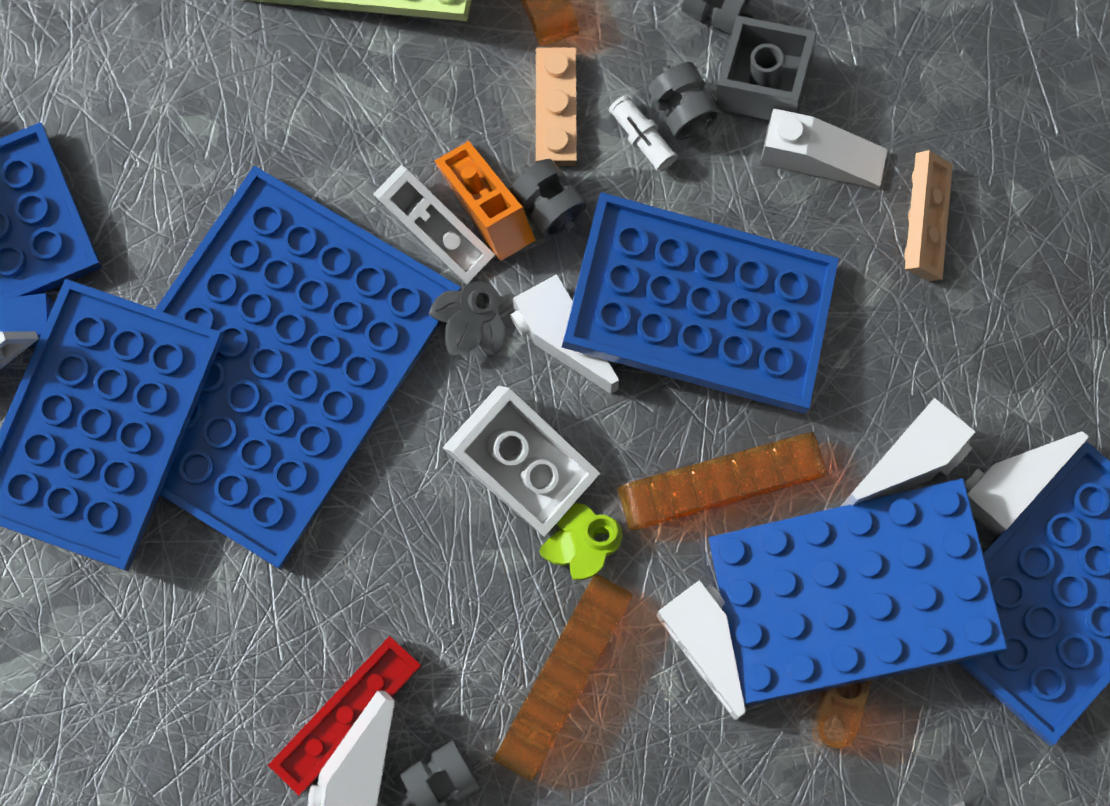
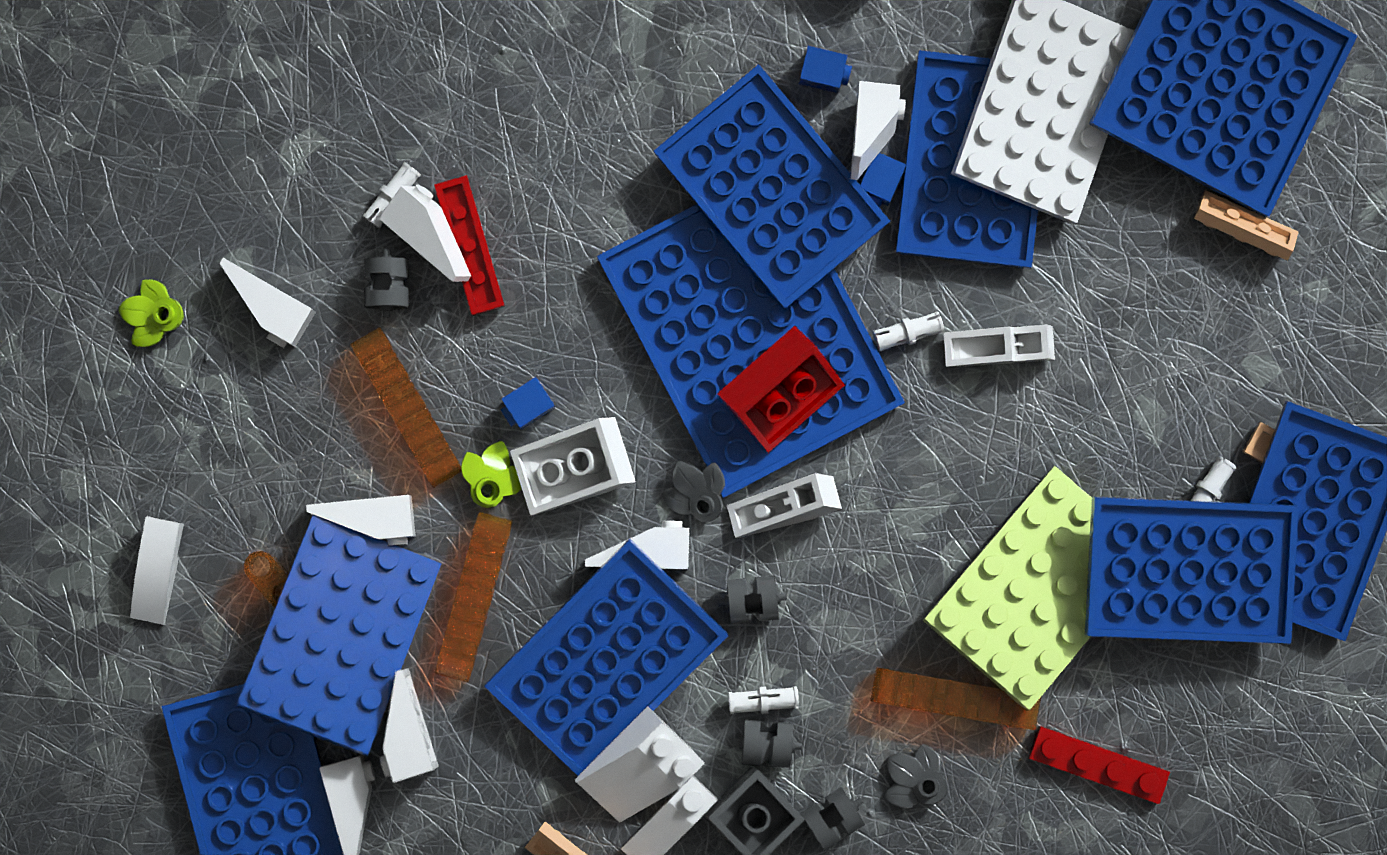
camera: 115 degrees right, 10 degrees up
orange slope [435,141,536,261] -> none
light nougat plate [536,48,576,166] -> none
none -> blue brick [500,377,556,430]
none -> white slope [575,706,705,823]
none -> red slope [717,326,845,453]
none -> white pin [873,311,944,352]
none -> white slope [944,324,1055,367]

